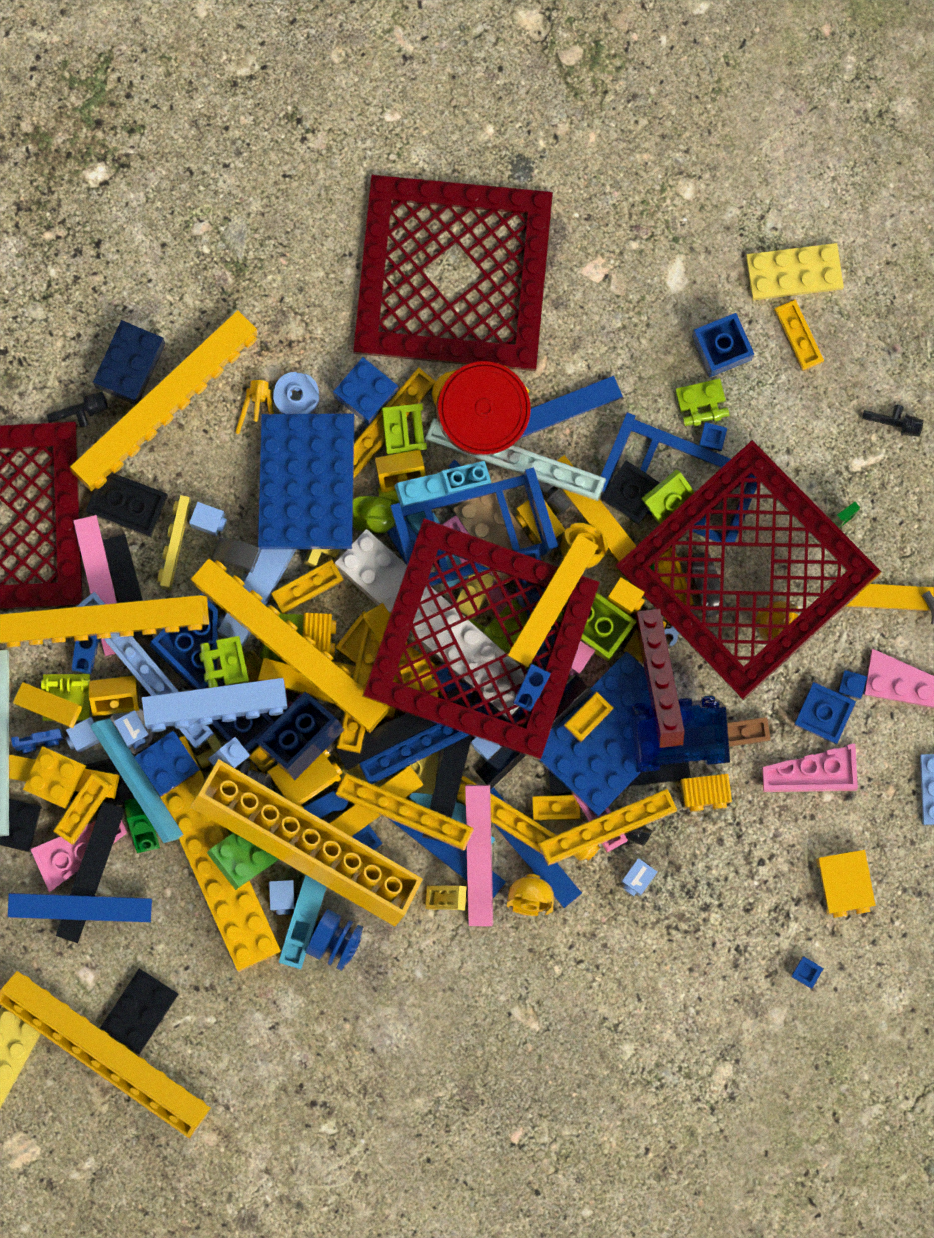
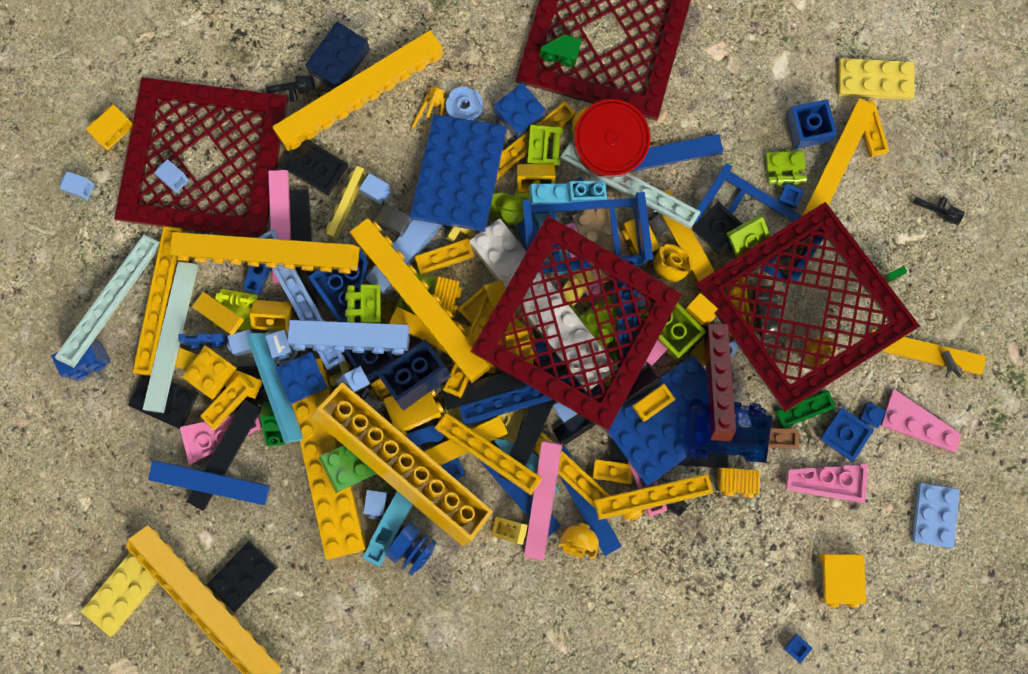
camera: 15 degrees right, 0 degrees up
yellow tile [507,534,598,668] -> none
blue leg [513,663,551,712] -> none
light blue brick [621,858,657,897] -> none
none -> green slope [539,34,582,67]
none -> green tile [774,390,836,429]
none -> yellow tile [801,98,876,236]

